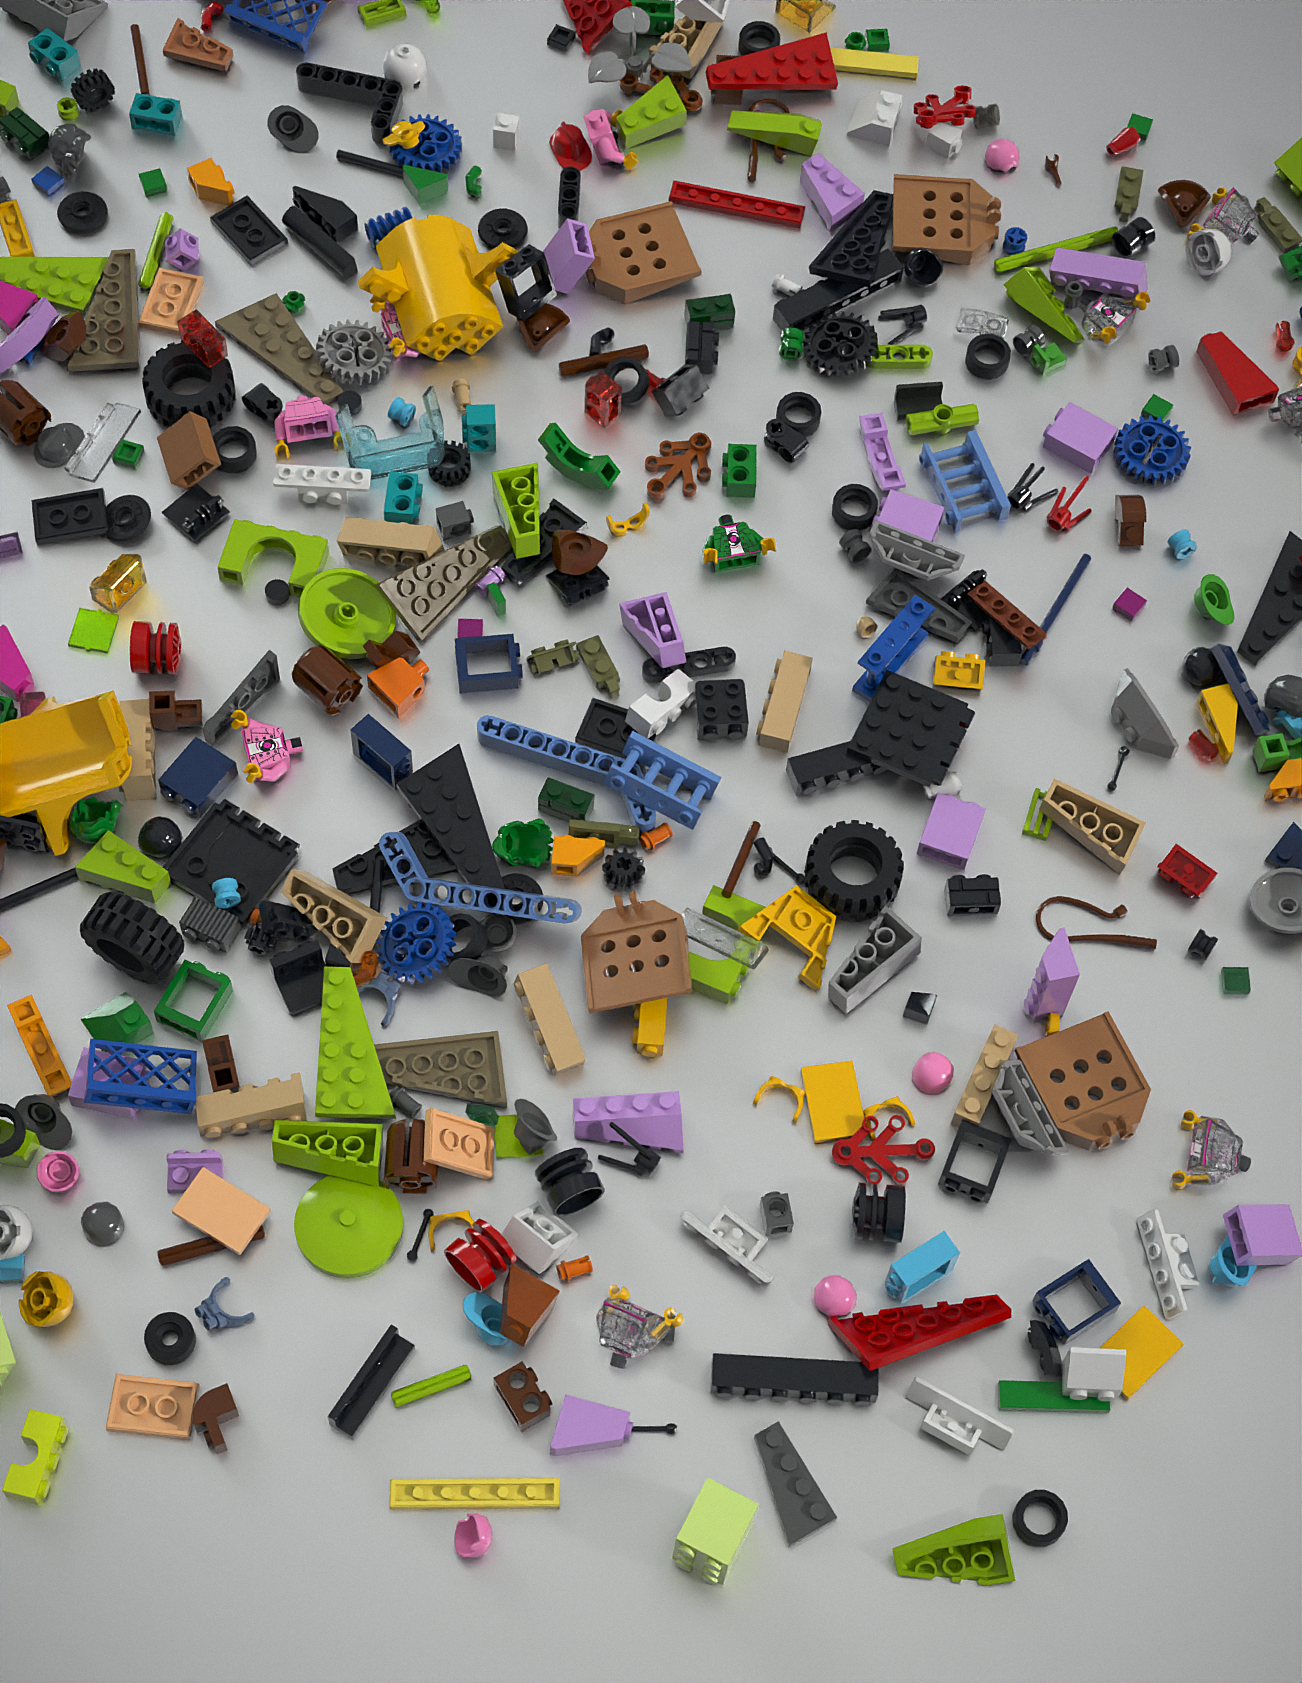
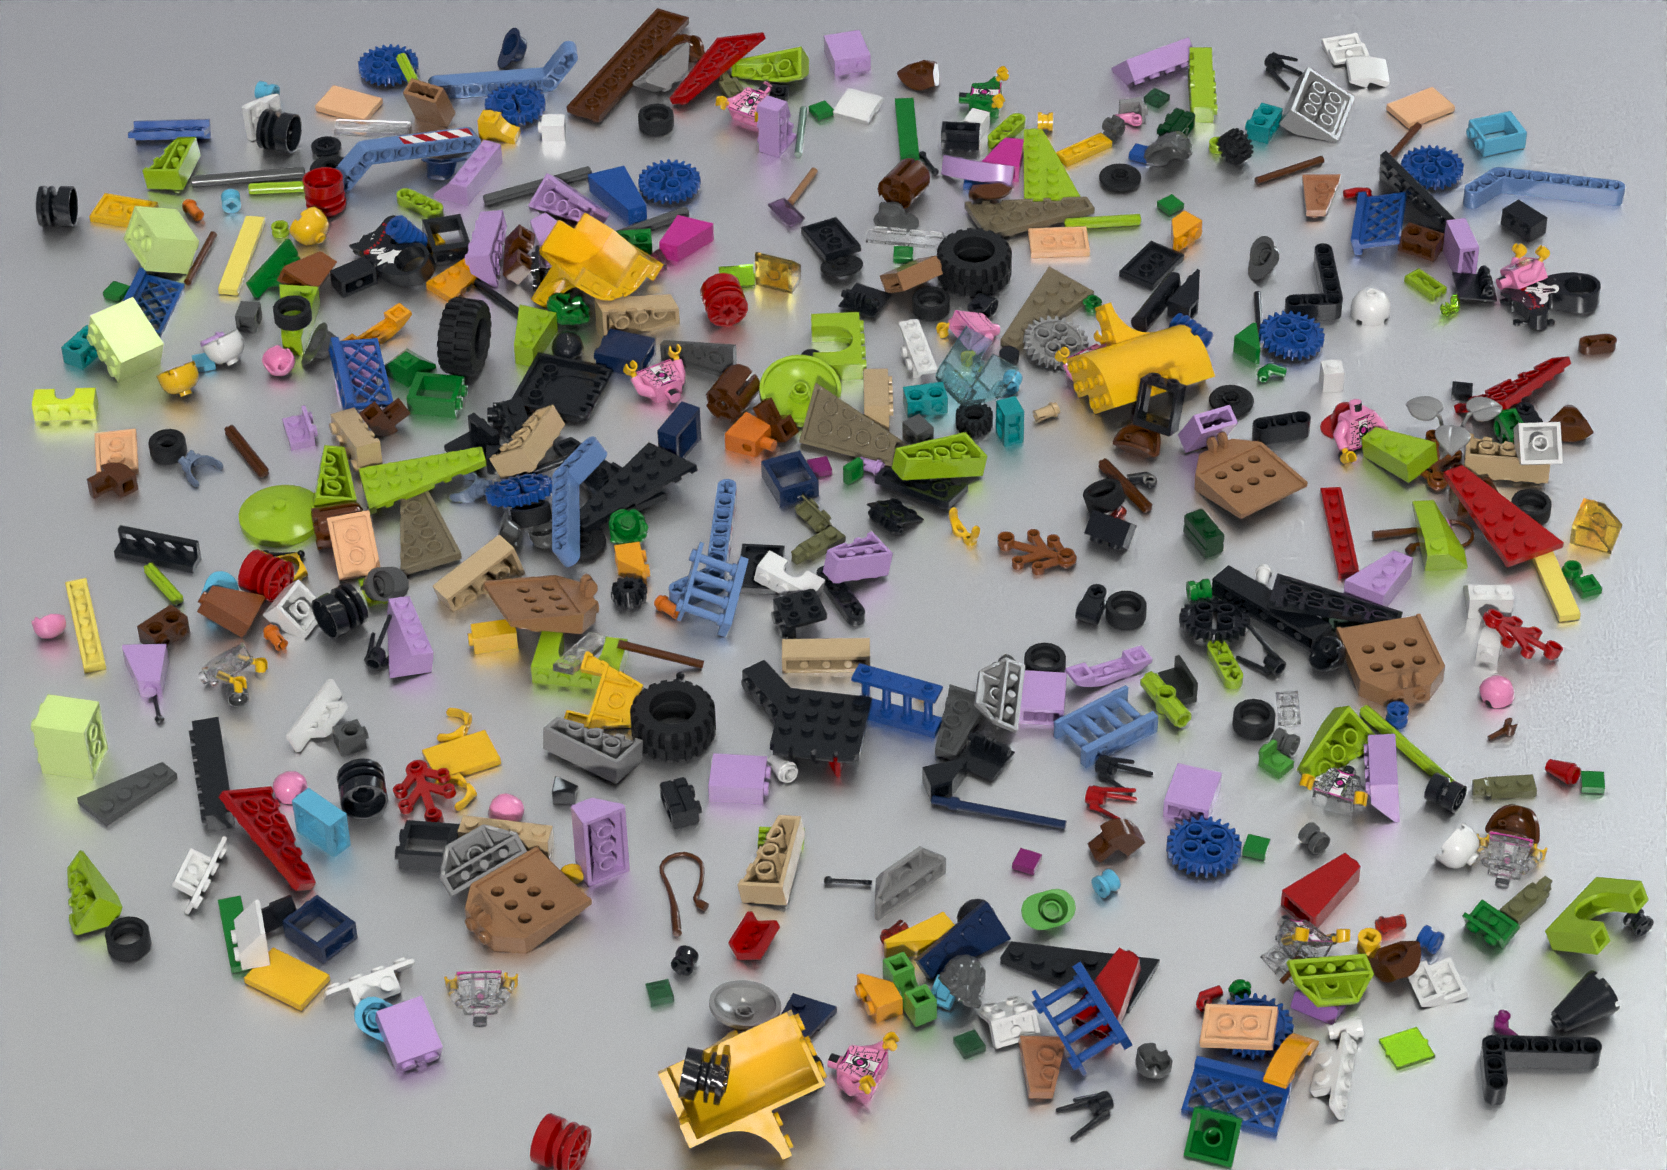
camera: 80 degrees right, 20 degrees down
dark grey hair [81,1201,124,1246] -> none
teal brick [129,93,182,136] -> none
reddish brown brick [149,691,203,732] -> none
lavender brick [165,228,199,271] -> none
light nougat tile [172,1167,271,1255] -> none
clear red brick [177,309,228,368] -> none
dark grey brick [179,897,242,952] -> none
medium azure wheel [212,878,241,908] -> none
clear orange arm [352,950,379,985] -> none
yellow plate [382,121,425,149] -> none
dark grey pin [389,1086,422,1118] -> none
clear green tile [465,1104,499,1125] -> none
green arch [538,423,621,489] -> none
dark green brick [538,777,595,822] -> none
reddish brown hat [552,529,608,575] -> none
olive hinge [568,819,639,848] -> none
clear red brick [584,371,622,428] -> none
black brick [685,321,719,374] -> none
torso [702,515,777,573] -> none
green brick [722,444,757,498] -> none
black arm [753,837,773,877] -> none
yellow bracket [933,651,986,690] -> none
copper bracket [968,582,1047,649] -> none
clear smoke wheel [973,104,1000,129] -> none
dark grey pin [1063,281,1083,309] -> none

